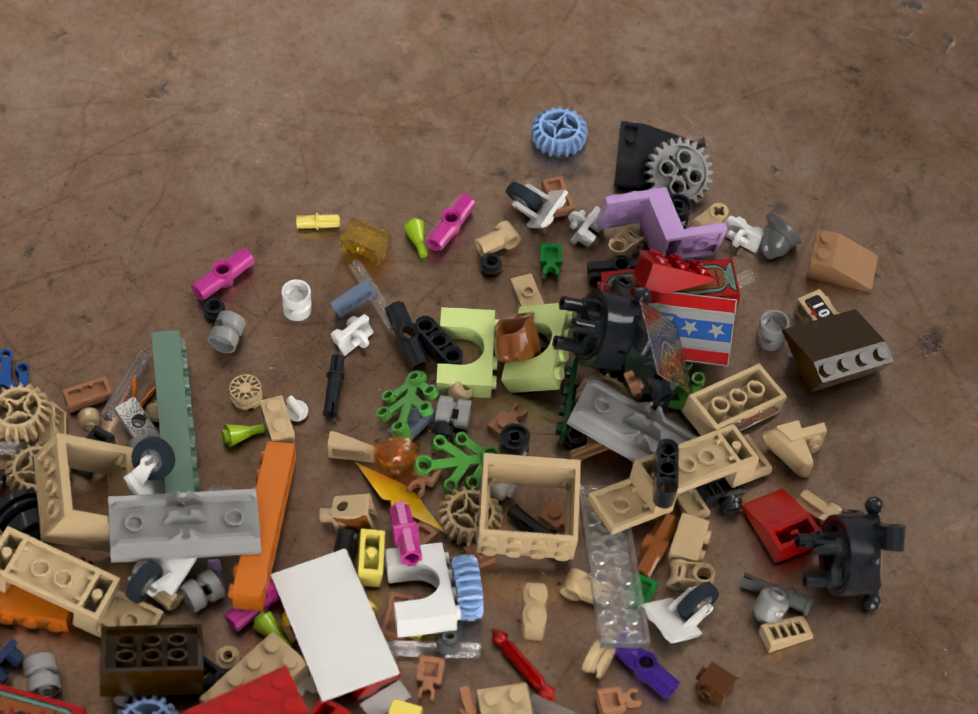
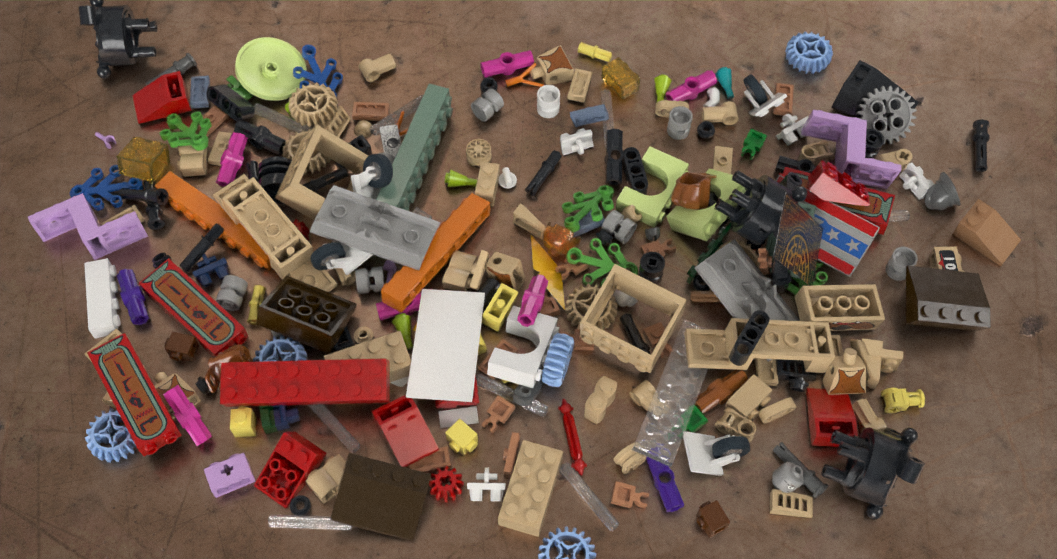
camera: 30 degrees right, 5 degrees up
none -> light yellow pin [247,285,266,325]
none -> black axle [303,166,349,193]
none -> tan piece [358,54,396,82]
none -> tan brick [442,250,477,292]
none -> tan plate [470,250,490,291]
none -> orange plant [505,63,544,87]
none -> tan torso [530,45,574,85]
none -> tan plate [567,68,592,102]
none -> dark grey hinge [645,227,660,241]
none -> tan beam [655,100,689,117]
none -> light grey wheel [667,106,693,140]
none -> white arm [703,87,720,107]
none -> teal cone [715,67,734,99]
none -> tan beam [758,397,797,423]
none -> tan torso [822,348,866,395]
none -> light yellow connector [881,388,925,413]
none -> black pin [973,119,990,172]

